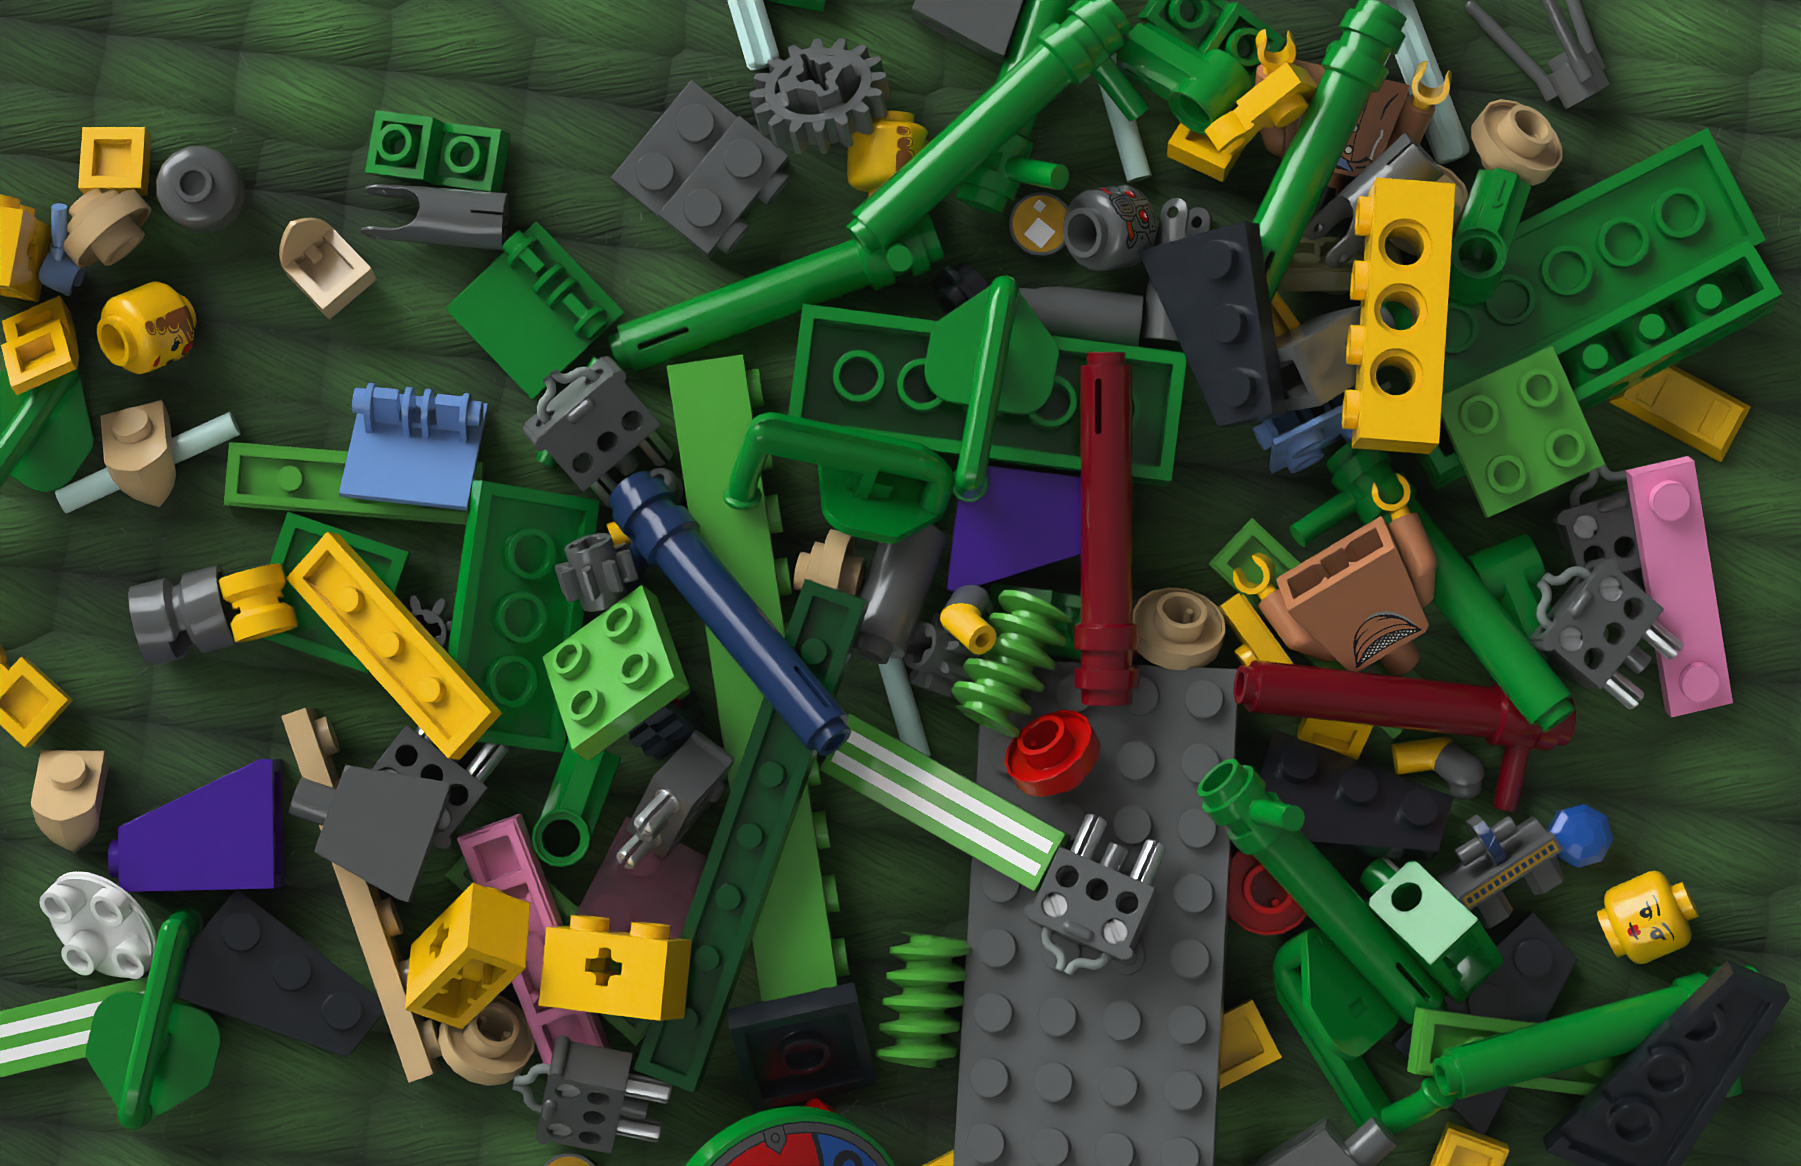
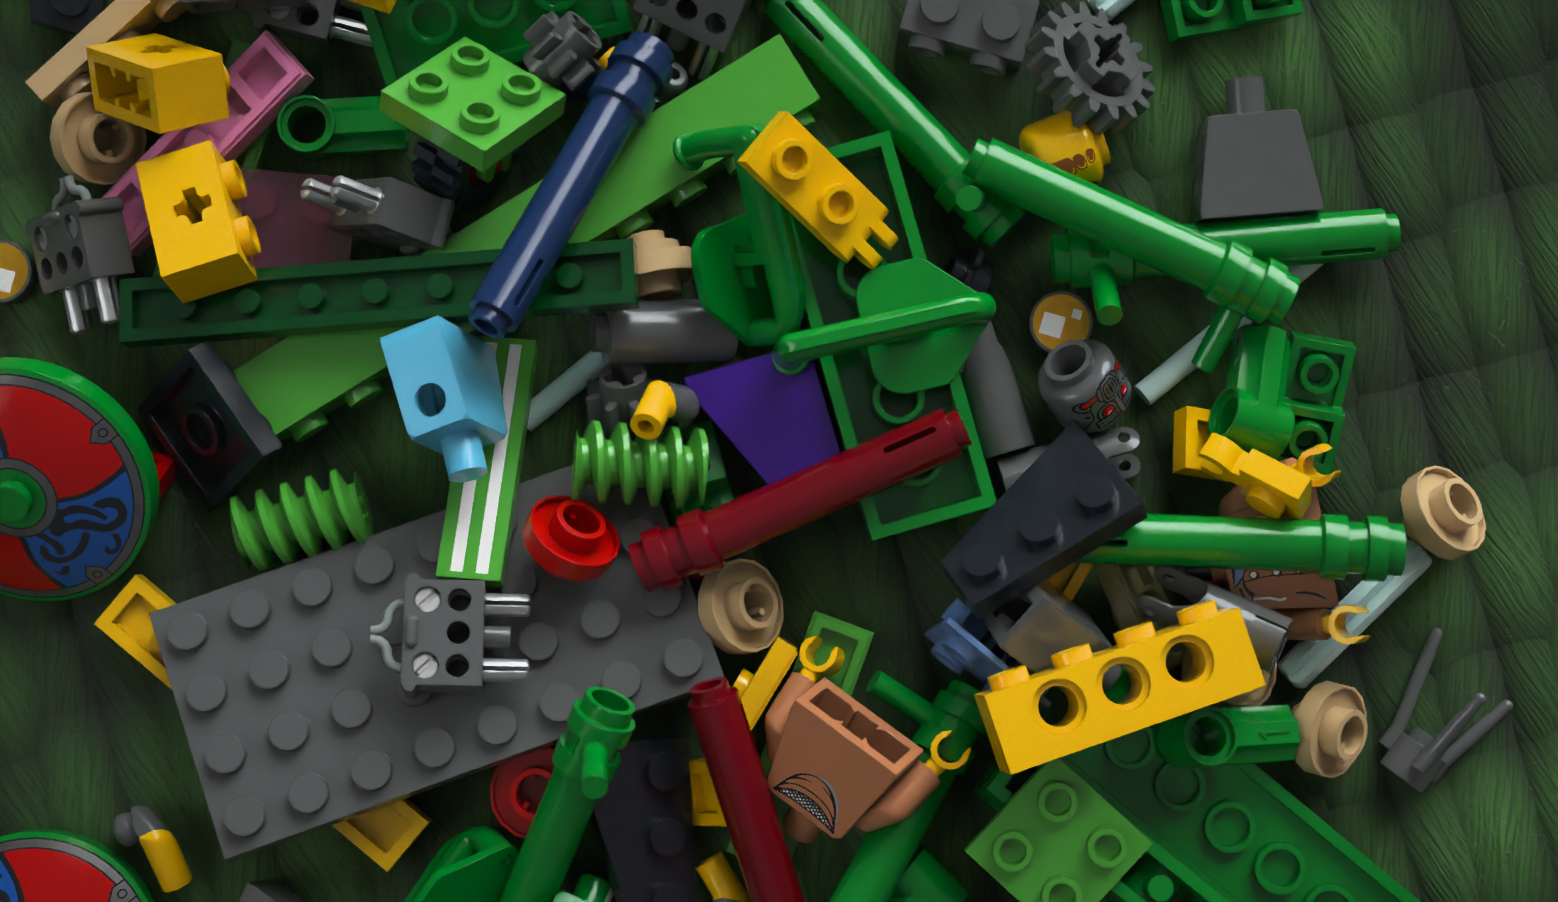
camera: 70 degrees right, 0 degrees up
none -> medium azure torso [380,315,508,483]
none -> yellow hinge [737,111,899,270]

